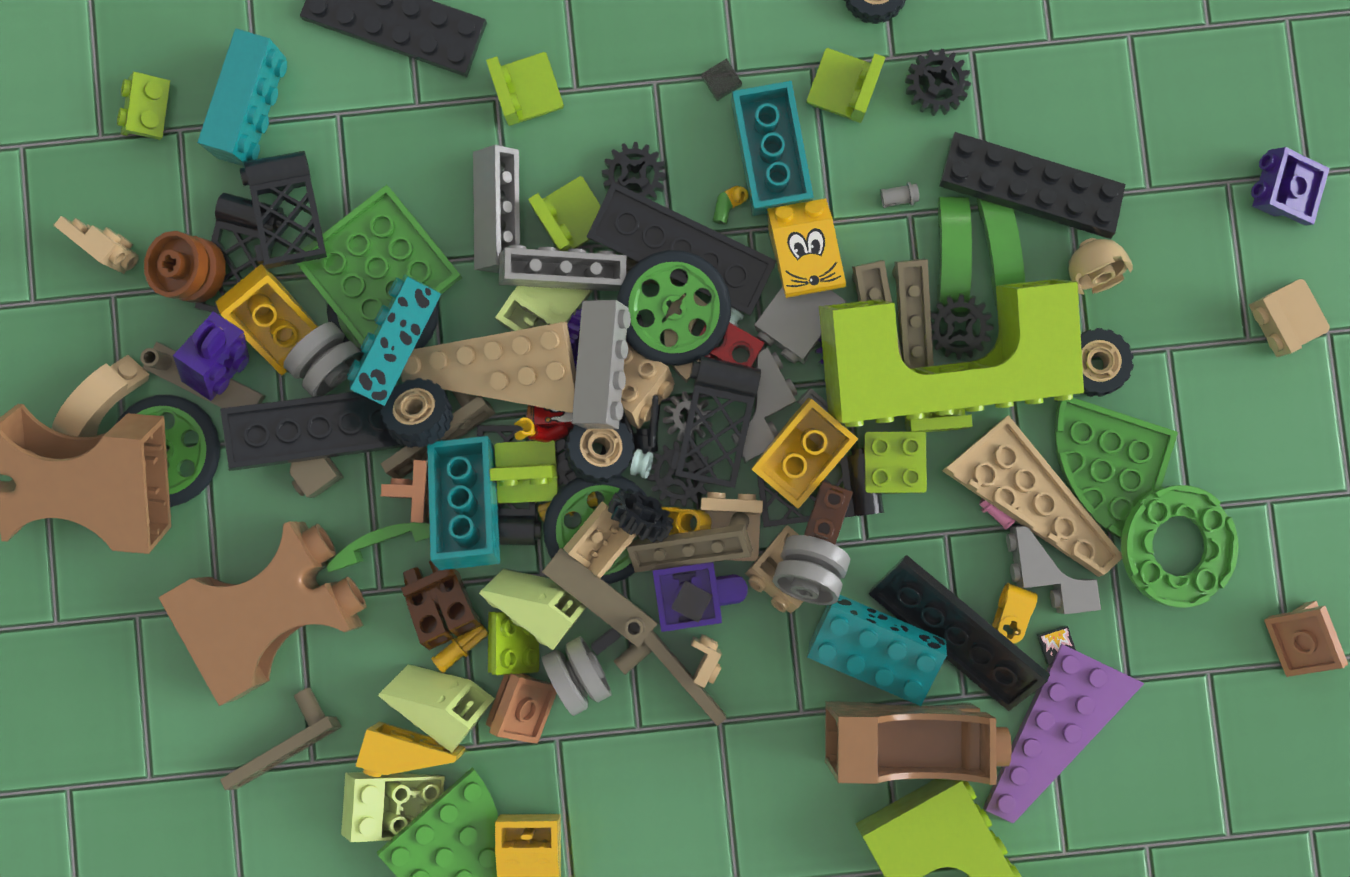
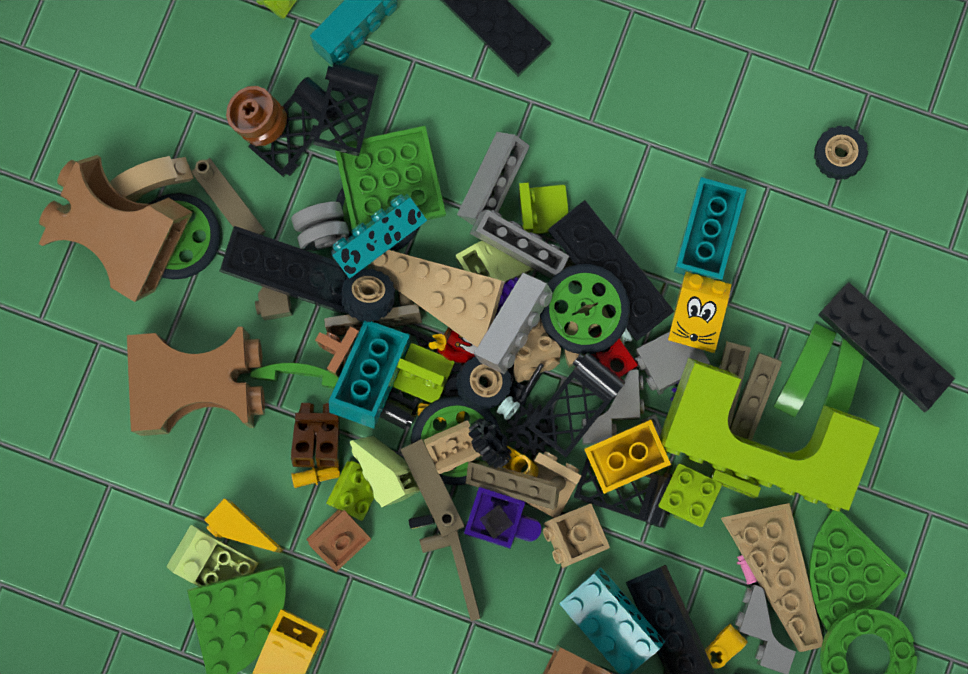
camera: 25 degrees right, 5 degrees down
tan plate [54,216,139,274] -> none
dark purple brick [173,311,250,401] -> none
yellow slope [215,264,319,376] -> none
dark tan piece [220,688,342,790] -> none
yellowish green slope [378,664,495,753] -> none
lime bracket [486,52,564,126] -> none
light grey wheel [542,636,612,716] -> none
black gear [602,142,667,201] -> none
light grey gear [663,391,714,442] -> none
tan bracket [691,634,722,688] -> none
clear smoke tile [701,58,742,101] -> none
arm [713,186,749,224] -> none
light grey wheel [772,535,851,605] -> none
reddish brown hips [804,481,853,545] -> none
lime bracket [806,48,886,123] -> none
light grey pin [880,182,919,208] -> none
black gear [905,49,971,116] -> none
black gear [931,293,994,360] -> none
tan cylinder [1068,238,1133,294] -> none
wheel [1080,328,1134,397] -> none

